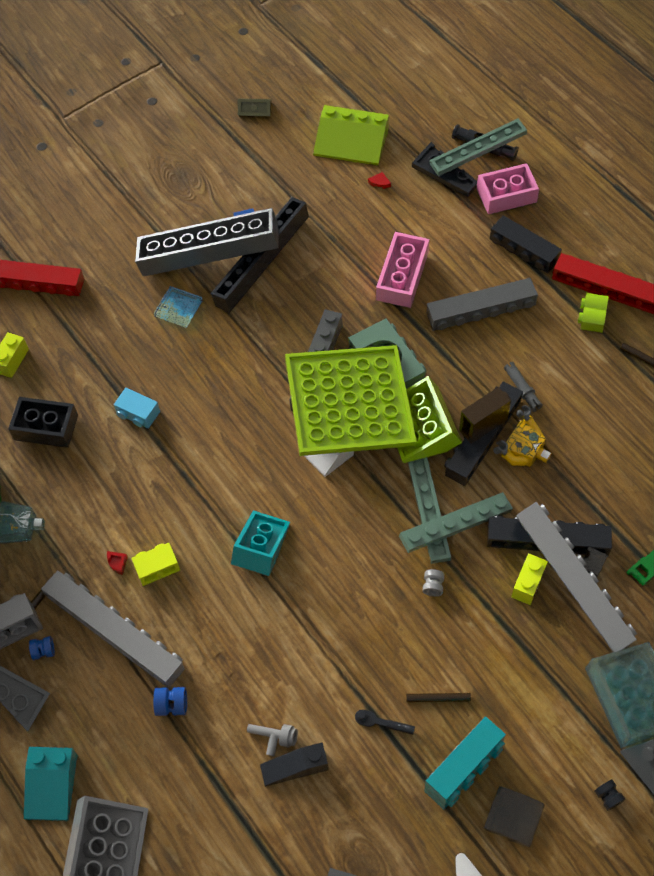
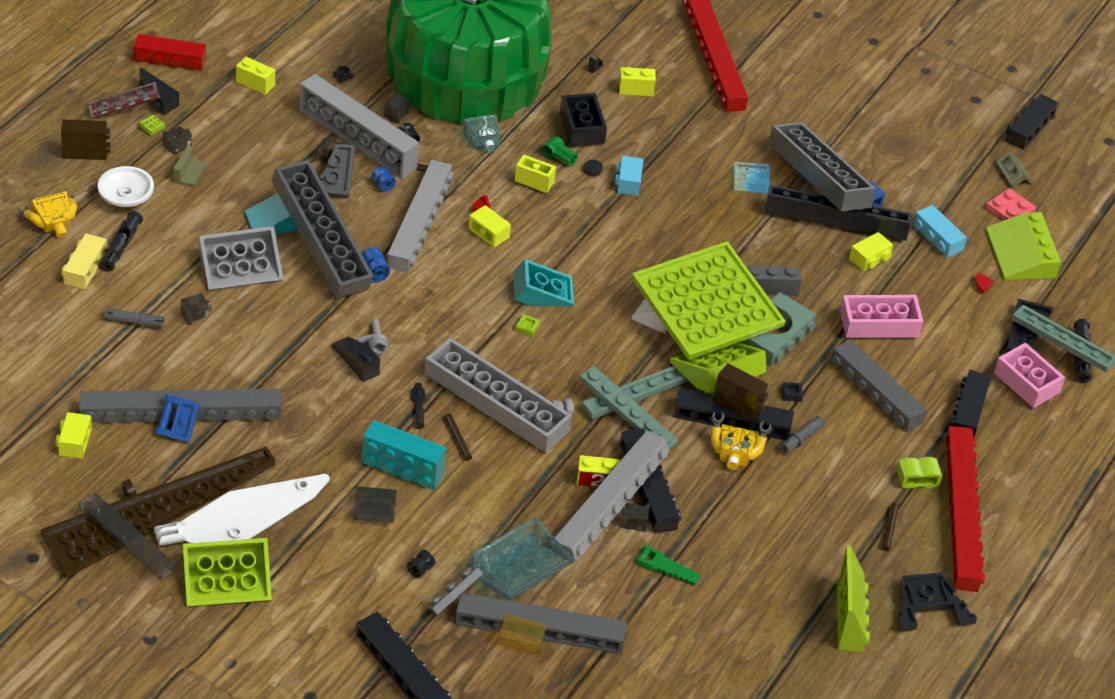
camera: 60 degrees right, 15 degrees down
none -> dark grey brick [272,160,374,298]
none -> light grey brick [425,338,572,453]
none -> neon yellow brick [515,155,556,193]
none -> lime tile [515,314,540,337]
none -> green piece [541,136,579,167]
none -> black tile [584,160,603,176]
none -> black tile [782,382,803,402]
none -> neon yellow brick [849,232,893,272]
none -> medium azure brick [913,205,967,258]
none -> coral plate [986,188,1036,221]
none -> black brick [1005,94,1059,150]

